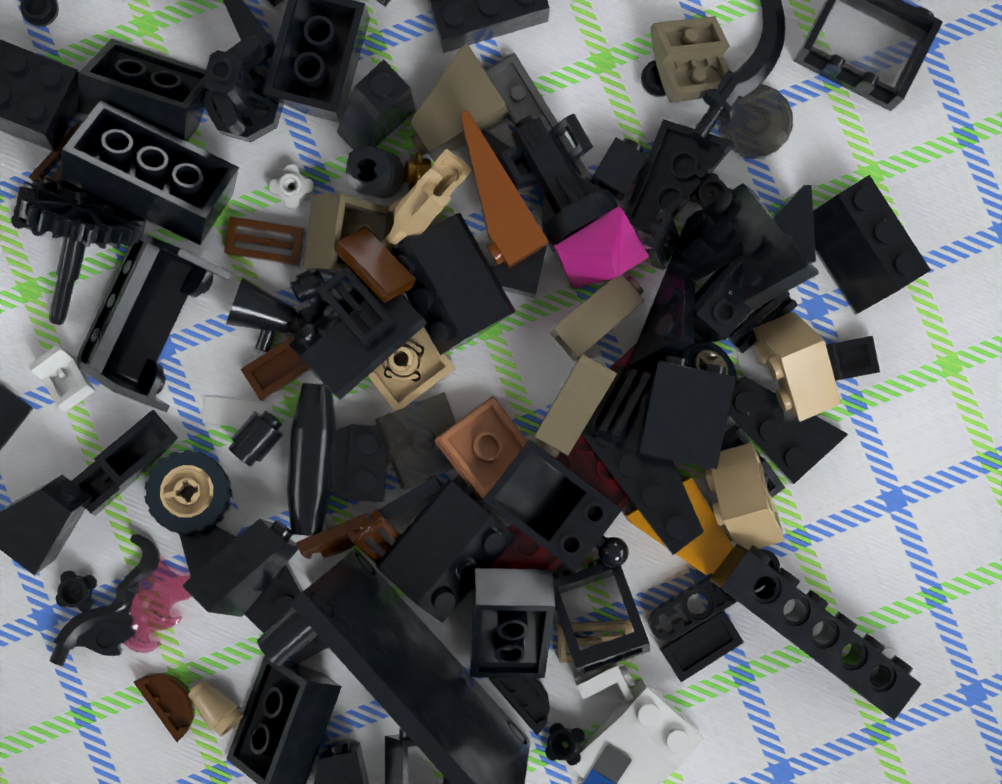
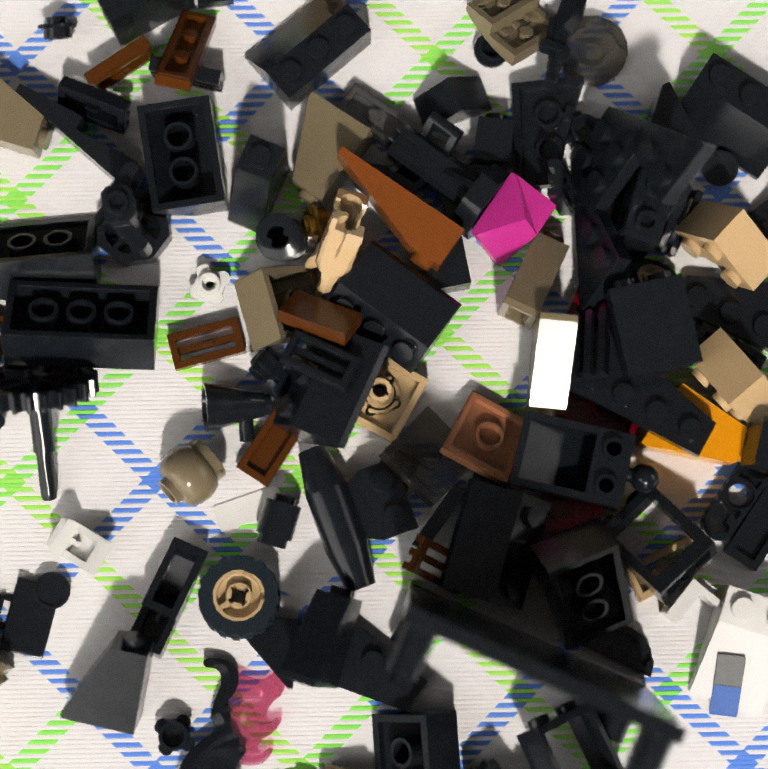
camera: 25 degrees left, 5 degrees down
black windscreen [77,233,232,413] -> none
reddish brown tile [296,513,370,559] -> none
black plate [545,723,585,766] -> none
none -> black piece [33,572,70,609]
none -> dark tan piece [158,439,226,506]
none -> black slope [413,76,492,131]
none -> black piece [702,150,738,186]

